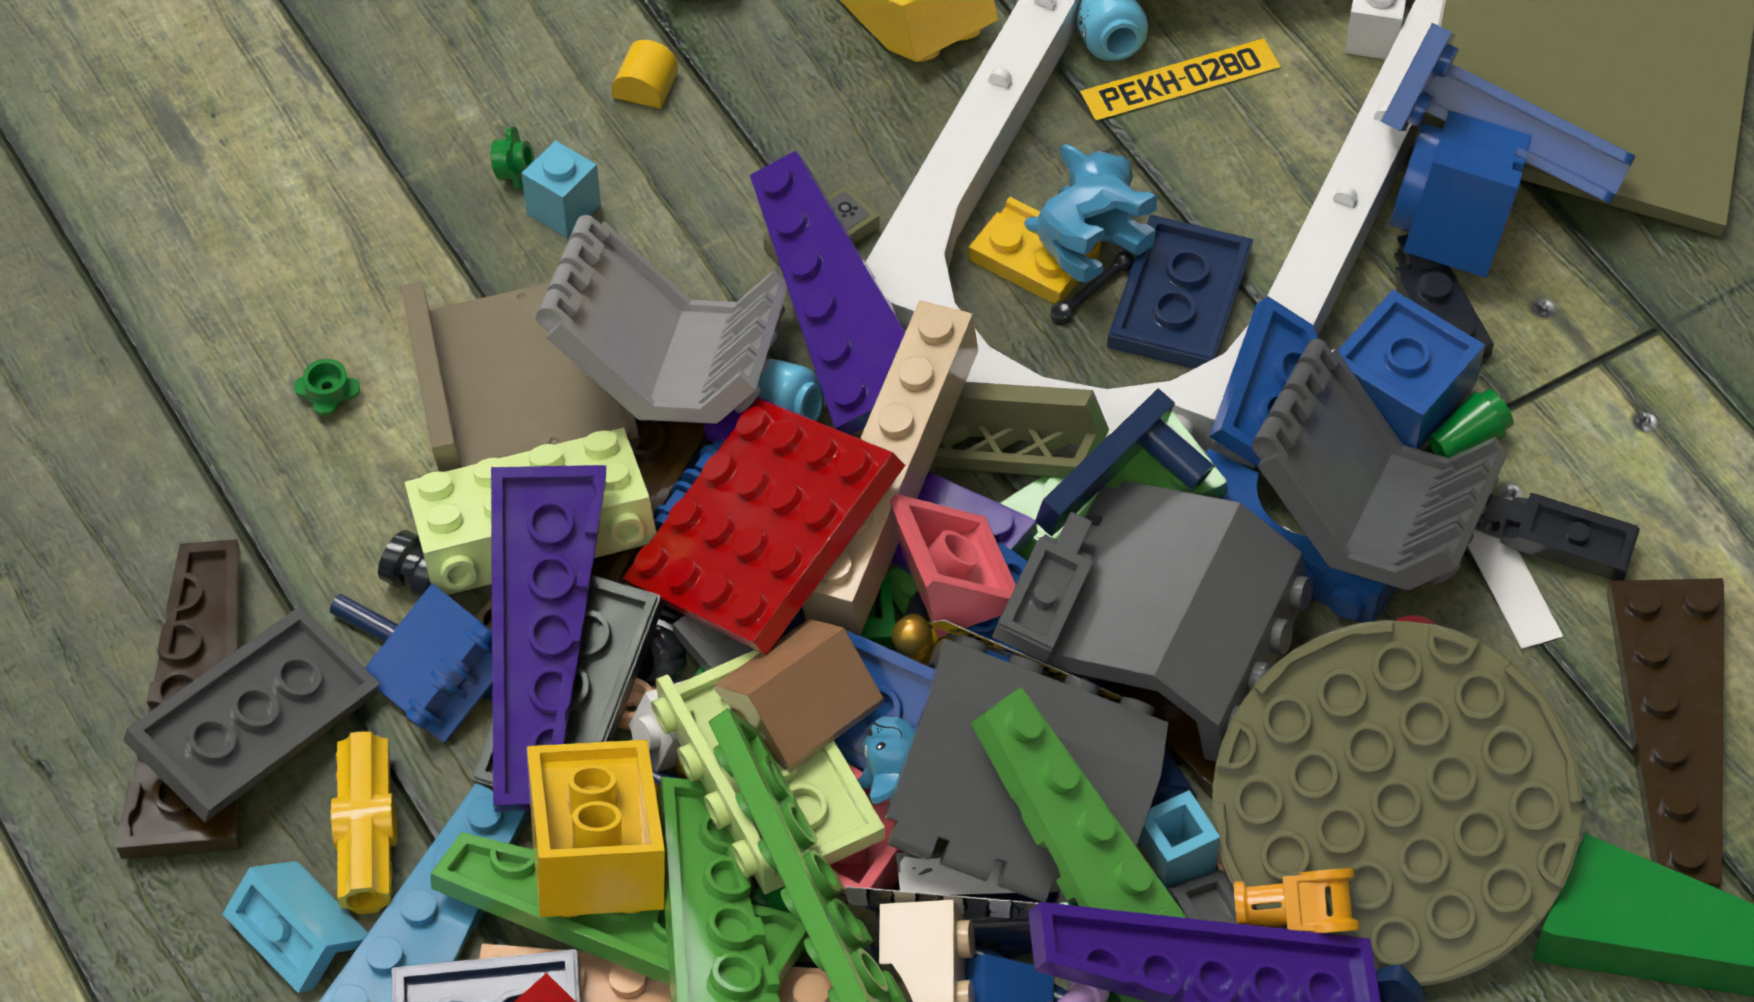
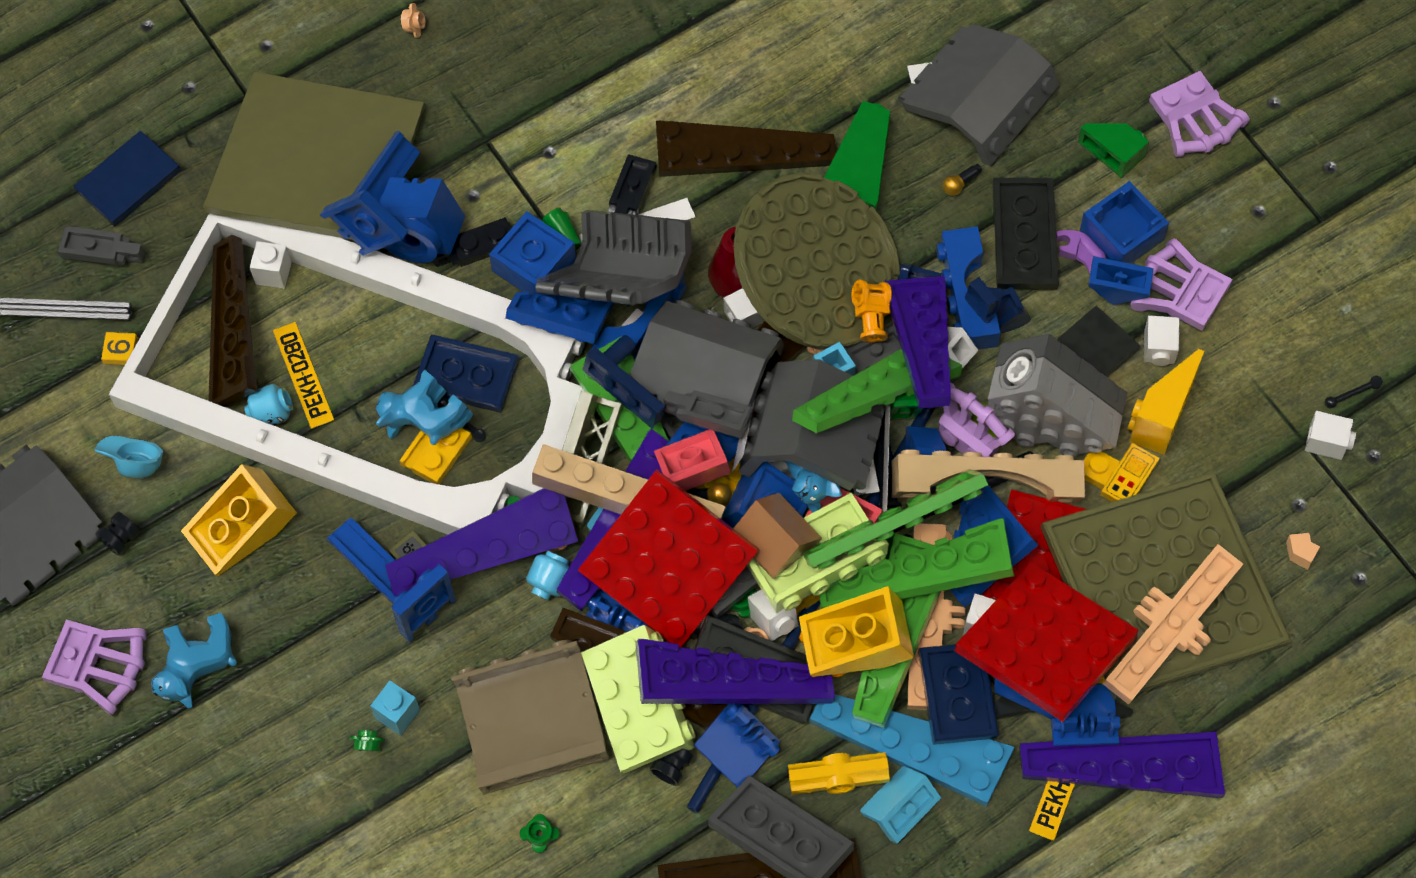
camera: 90 degrees left, 10 degrees up
light grey hinge [536,215,788,424] -> none
yellow brick [612,39,678,109] -> none
none -> blue bracket [327,517,456,643]

